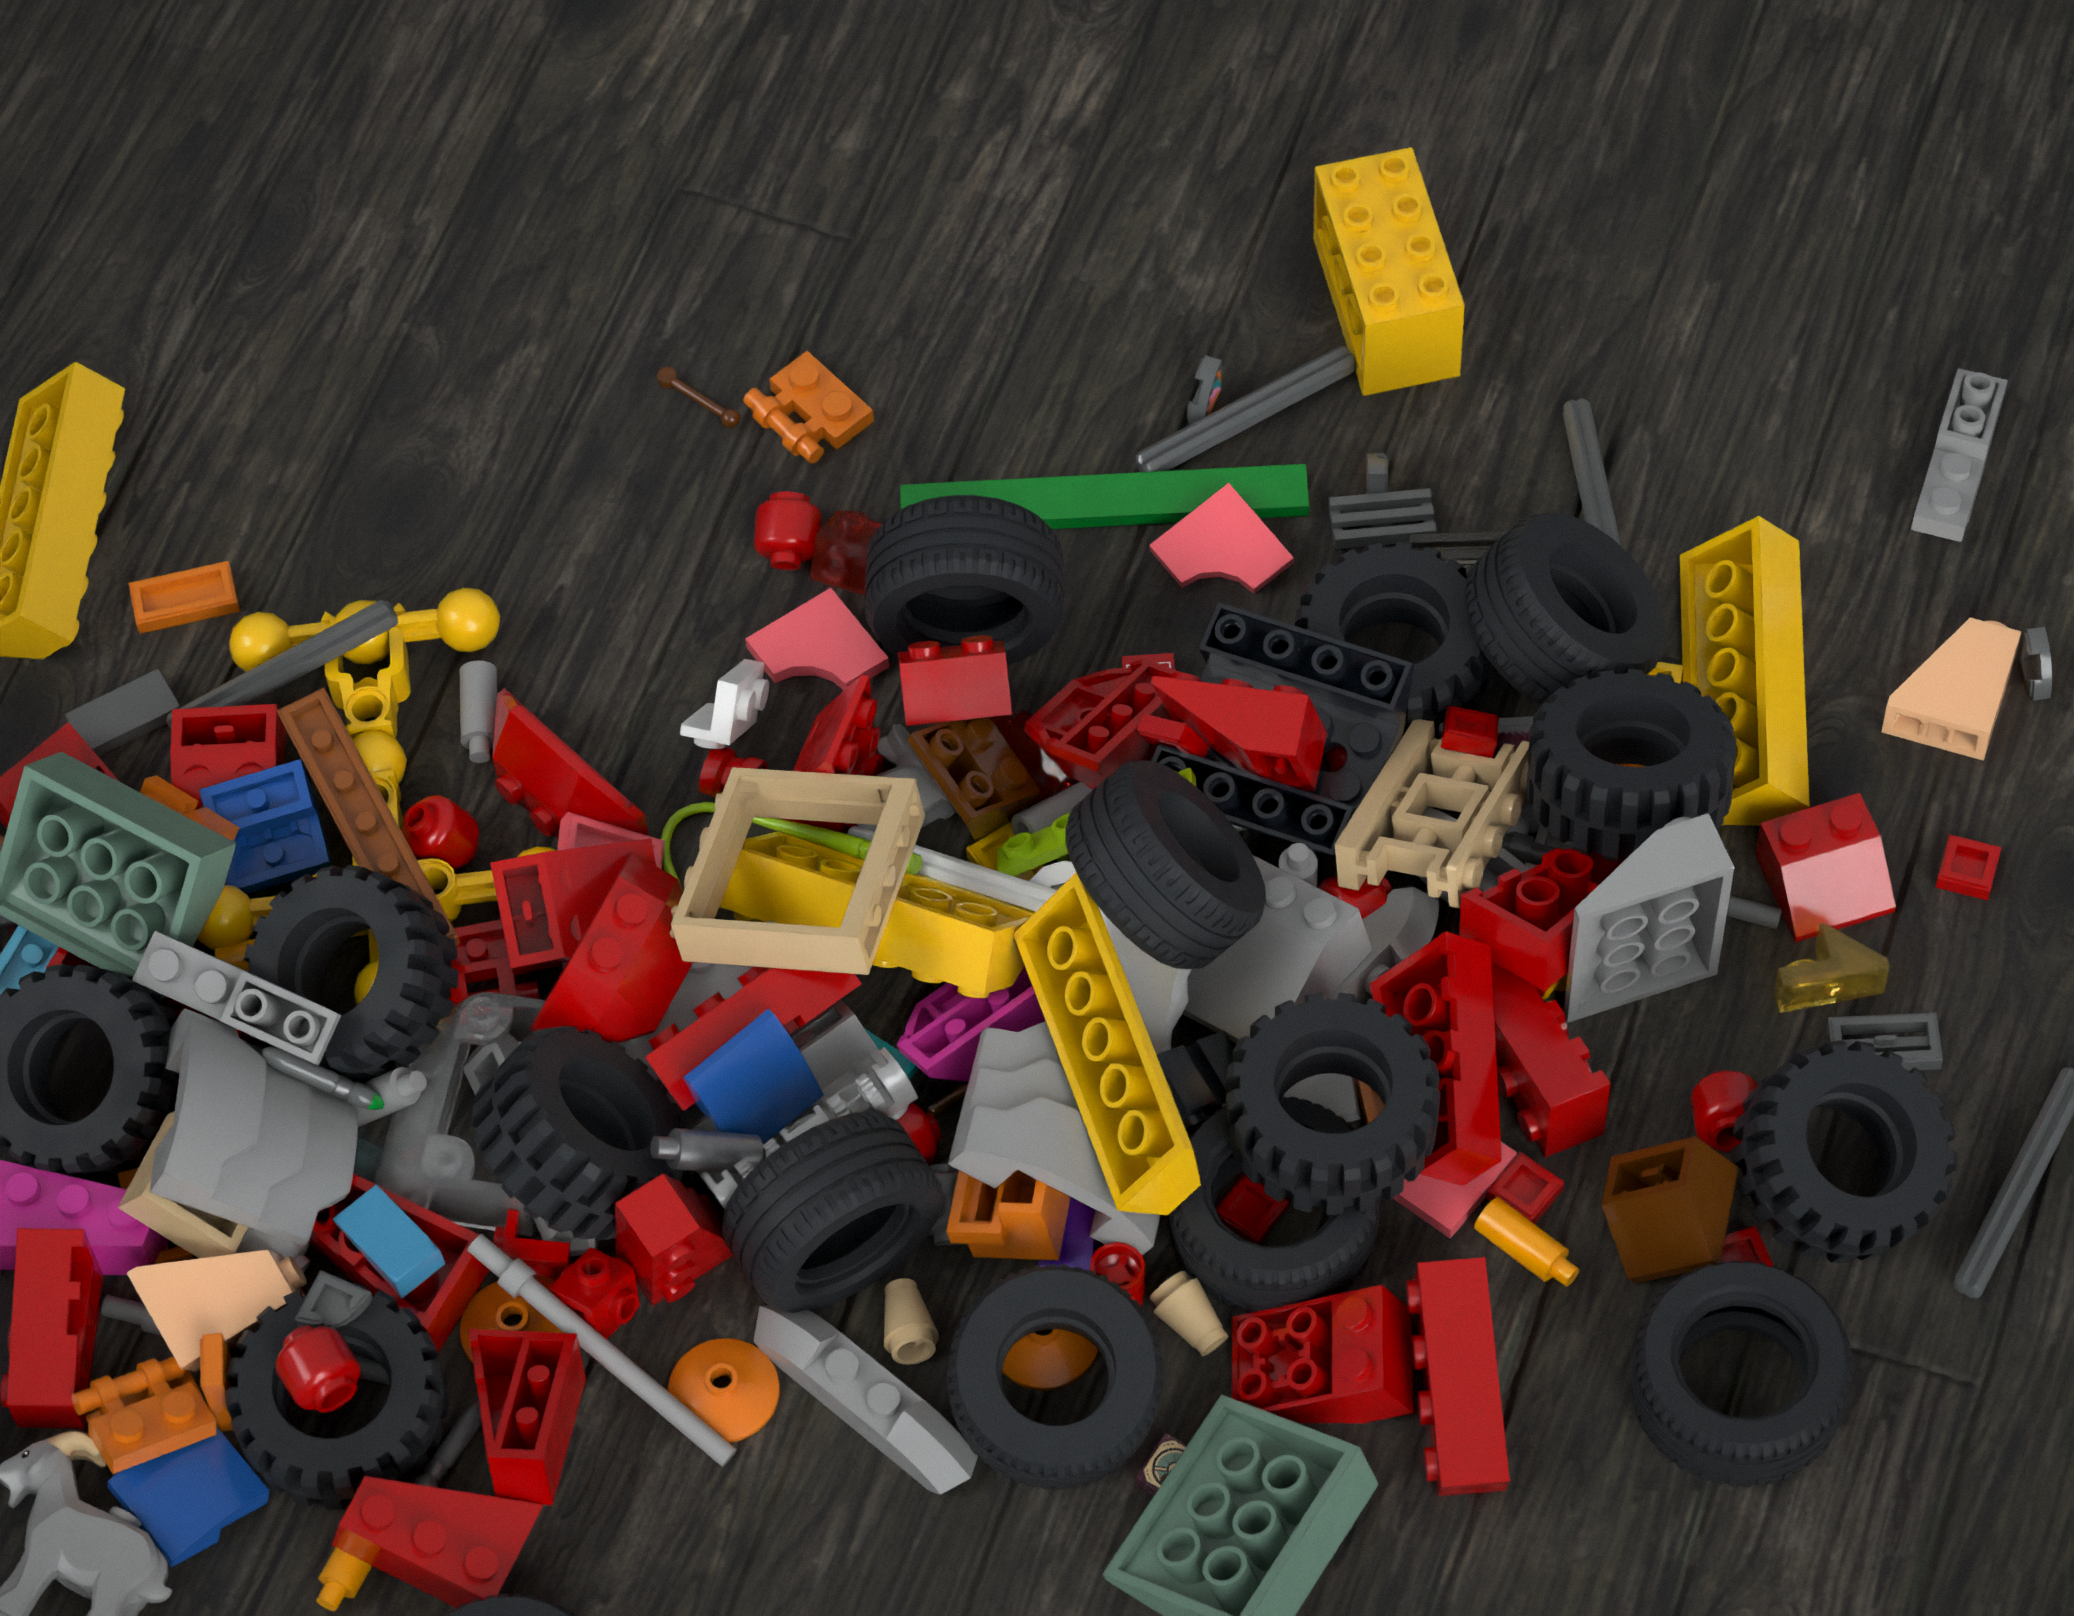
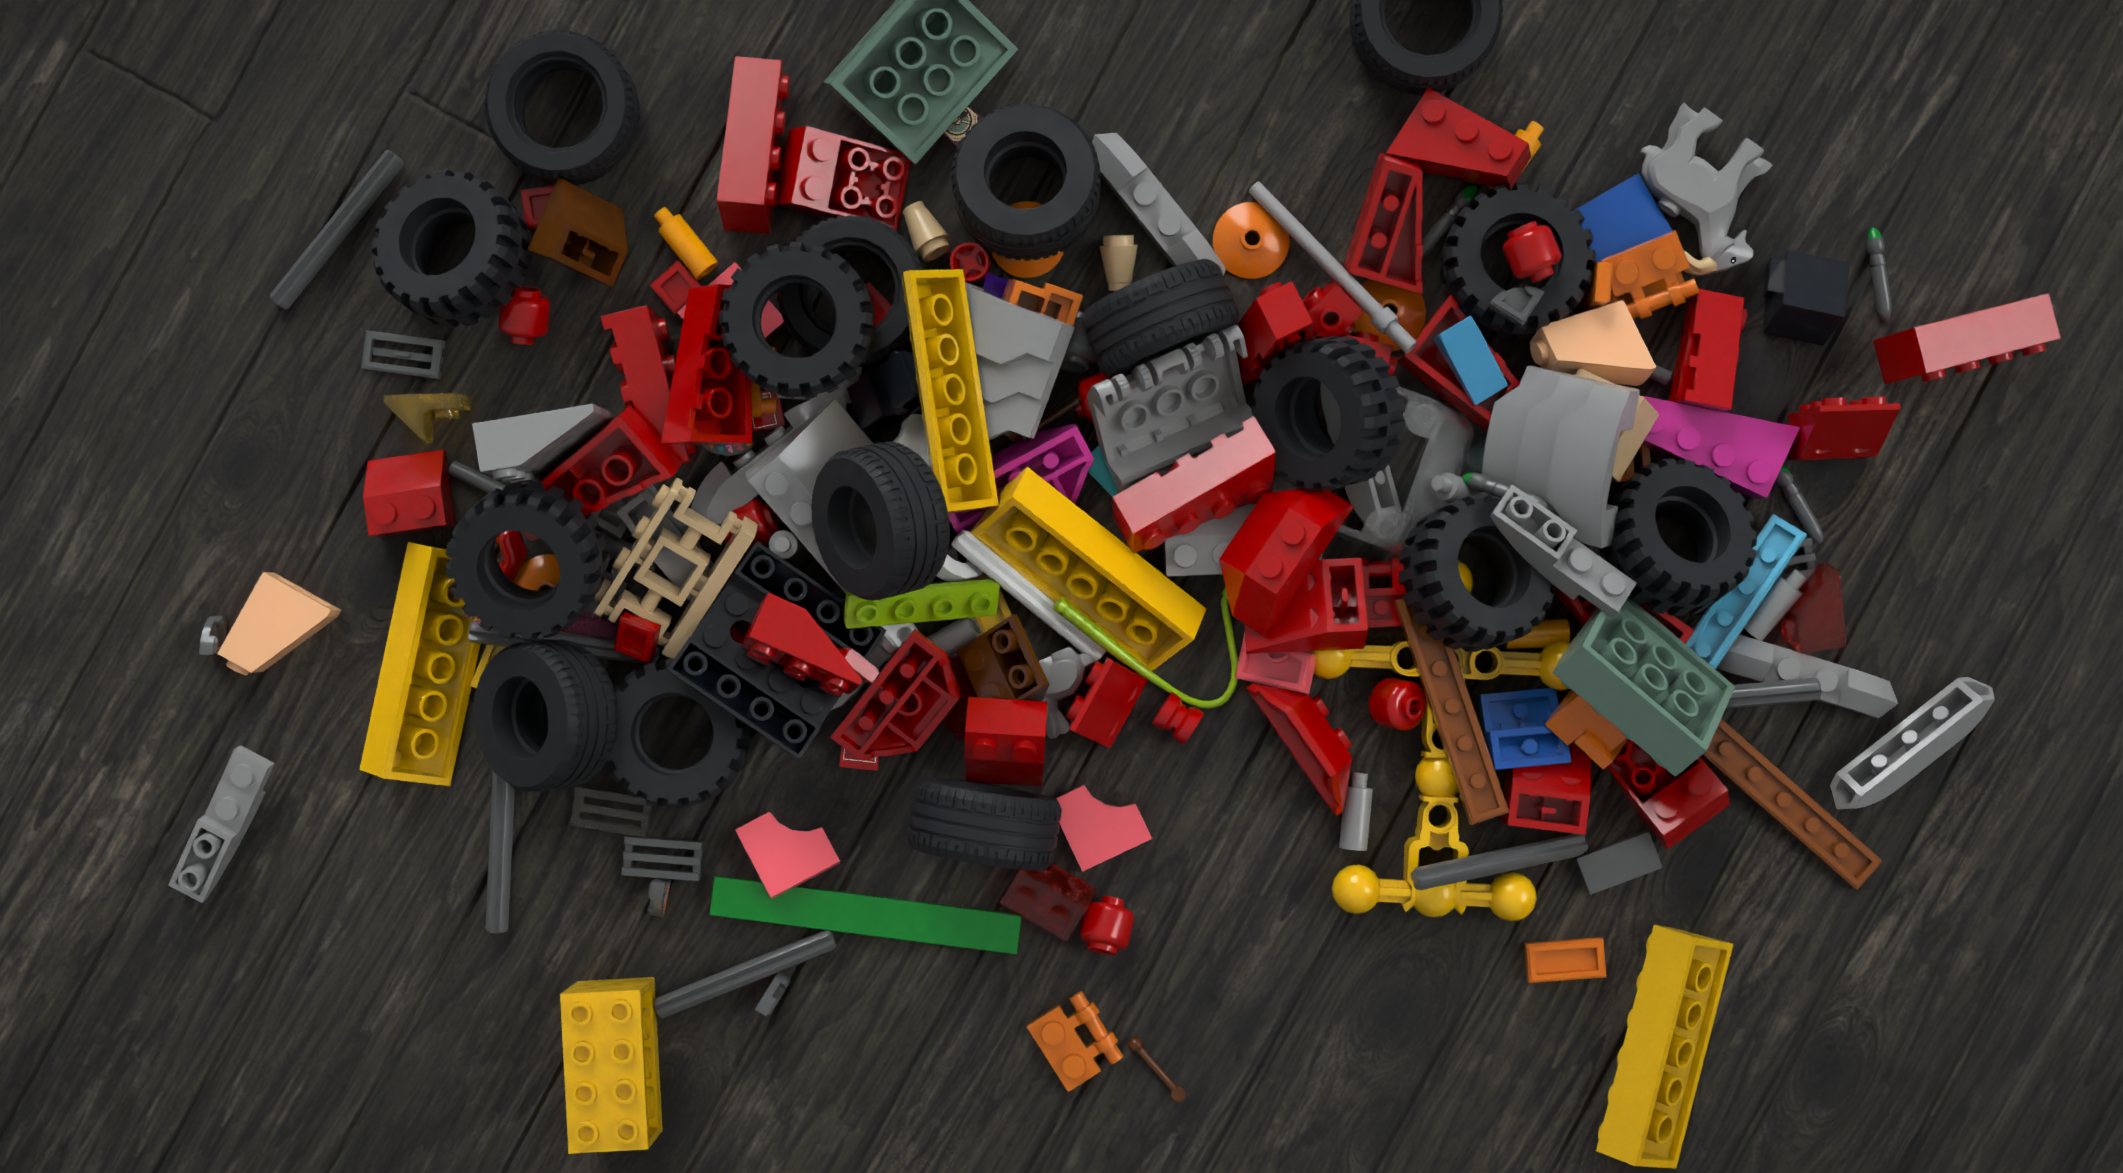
camera: 175 degrees left, 30 degrees up
flat silver cylinder [650,1128,763,1174] -> none
tan window [670,767,925,975] -> none
white bracket [680,659,769,749] -> none
blue slope [683,1009,824,1145] -> none
red tile [1935,834,2002,901] -> none

